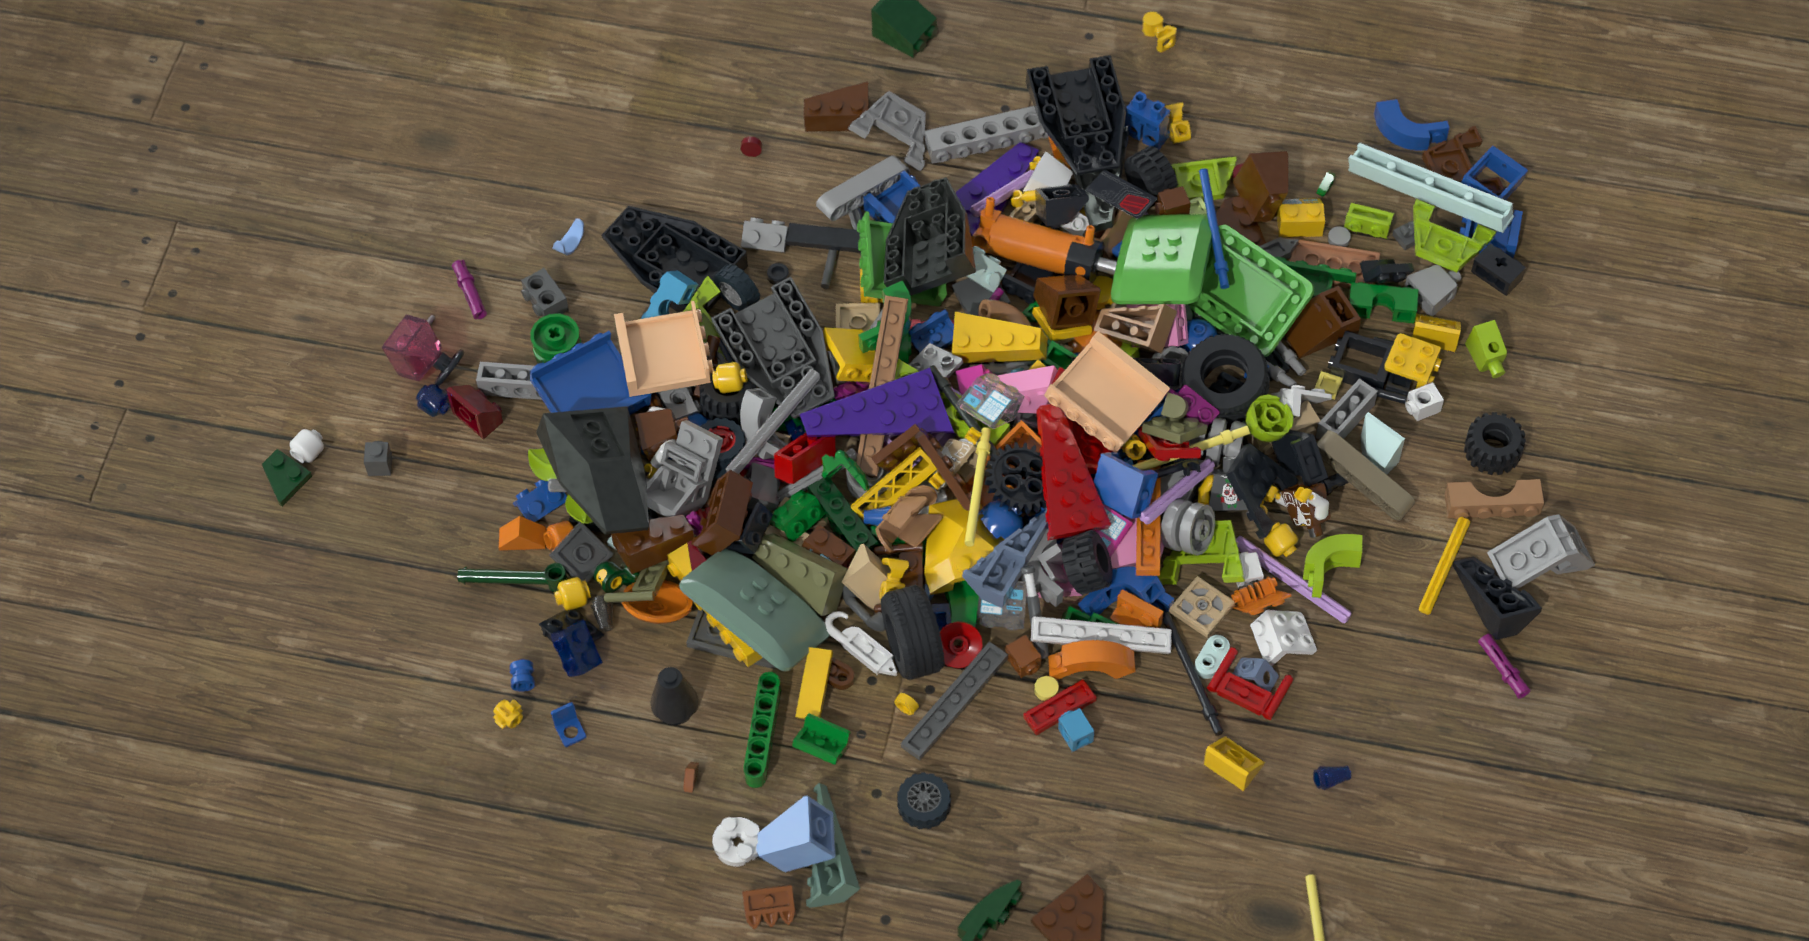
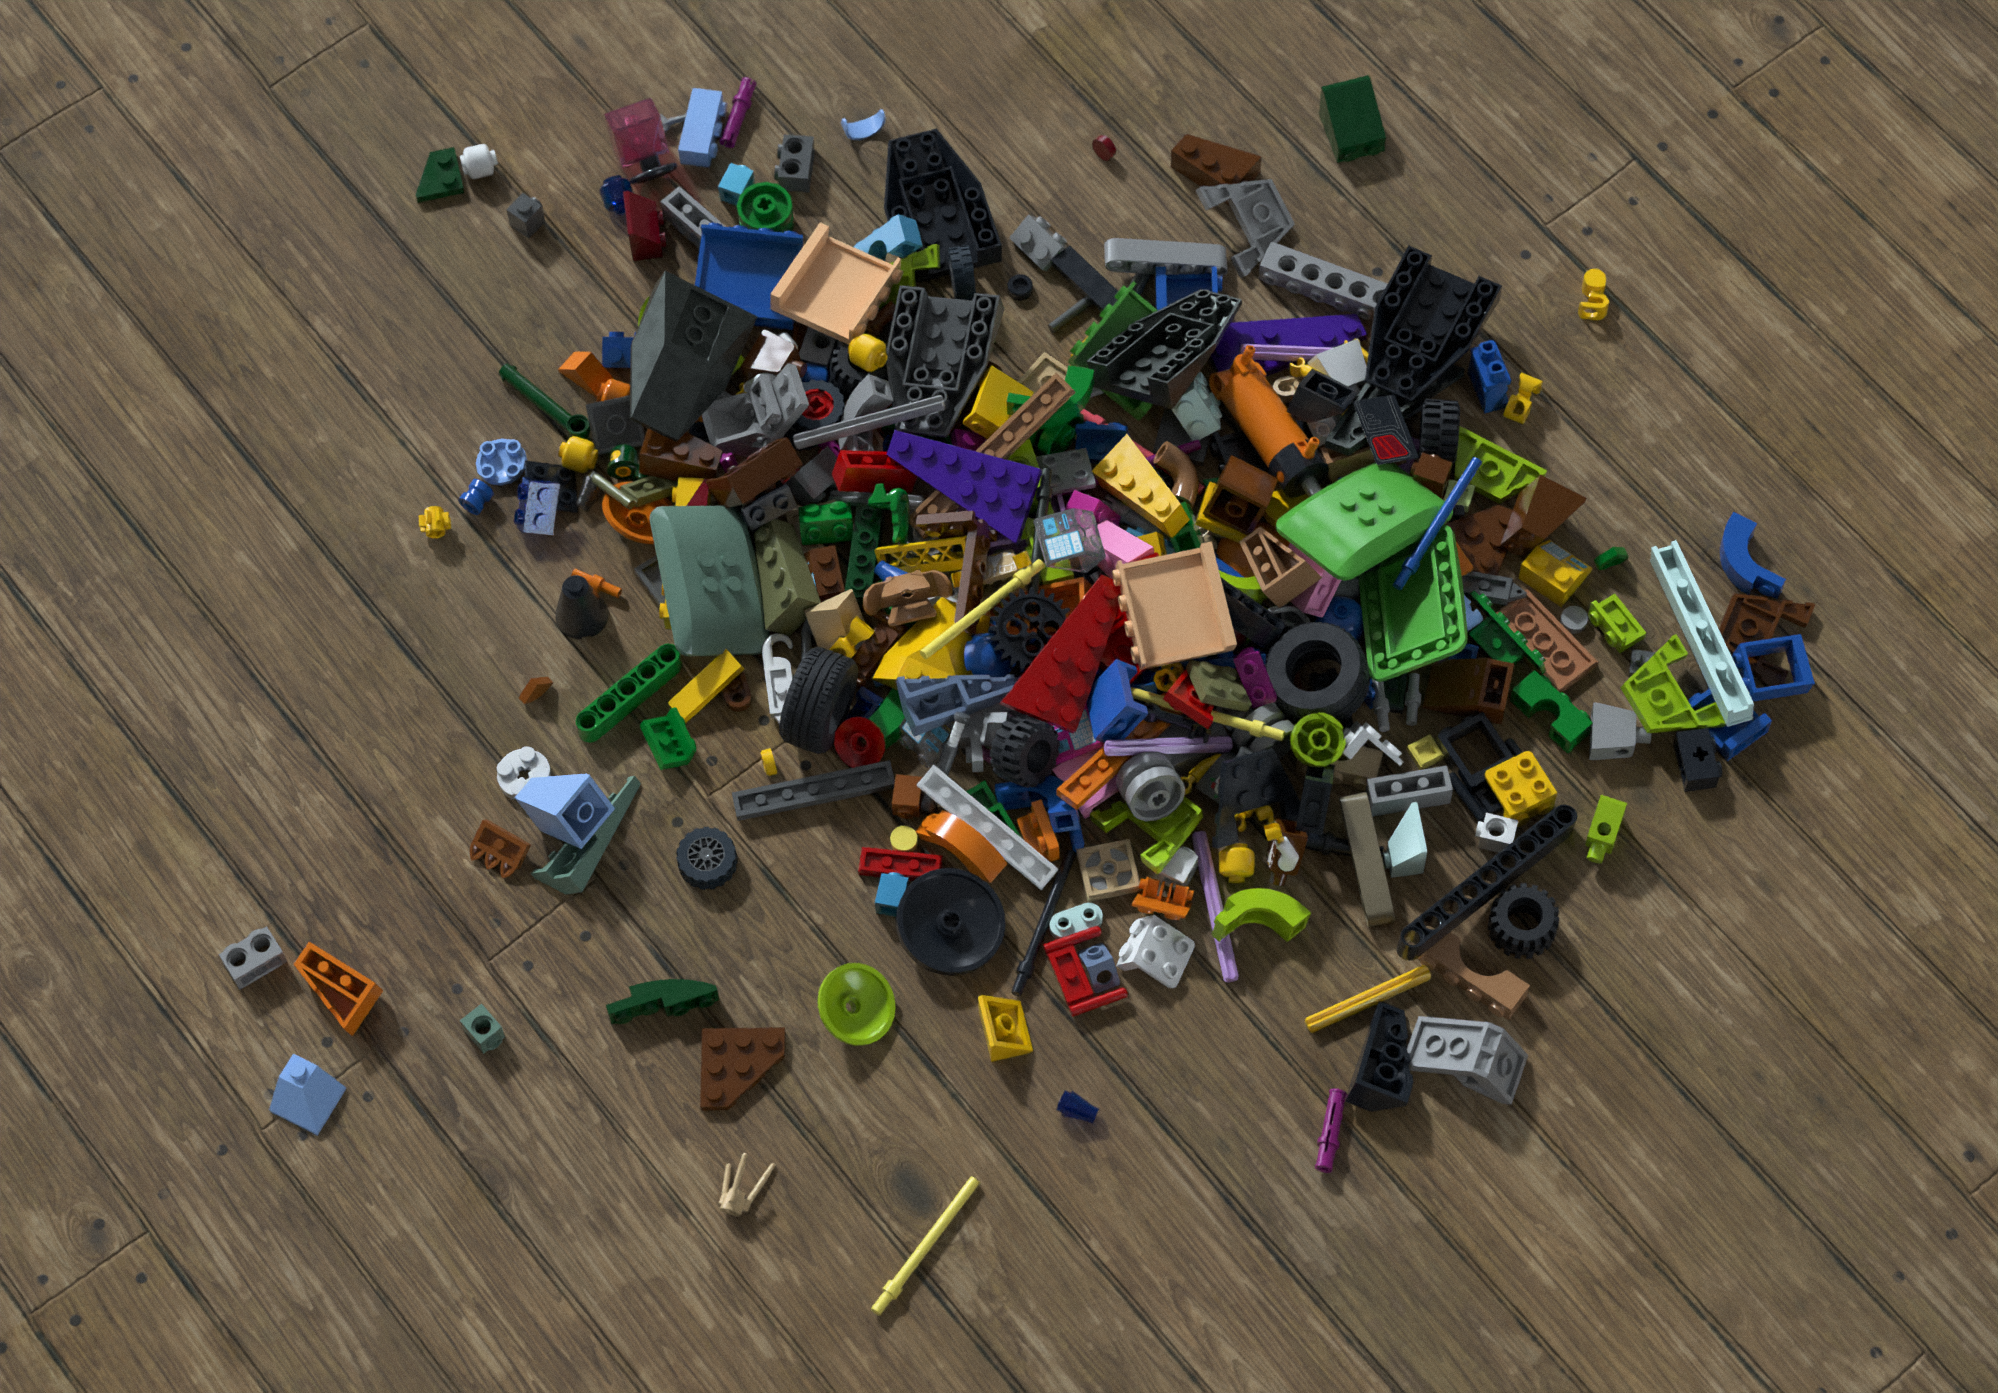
camera: 40 degrees right, 5 degrees up
blue bracket [551,702,586,747] -> none
olive tile [1161,393,1188,419] -> none
black bracket [1359,259,1414,283] -> none
yellow slope [1412,314,1461,352] -> none
none -> light blue dish [476,439,527,485]
none -> orange bar [571,568,622,598]
none -> light blue brick [678,88,727,167]
none -> medium azure brick [718,163,755,206]
none -> lime dish [818,963,895,1046]
none -> black dish [895,868,1005,976]
none -> black beam [1396,805,1578,961]

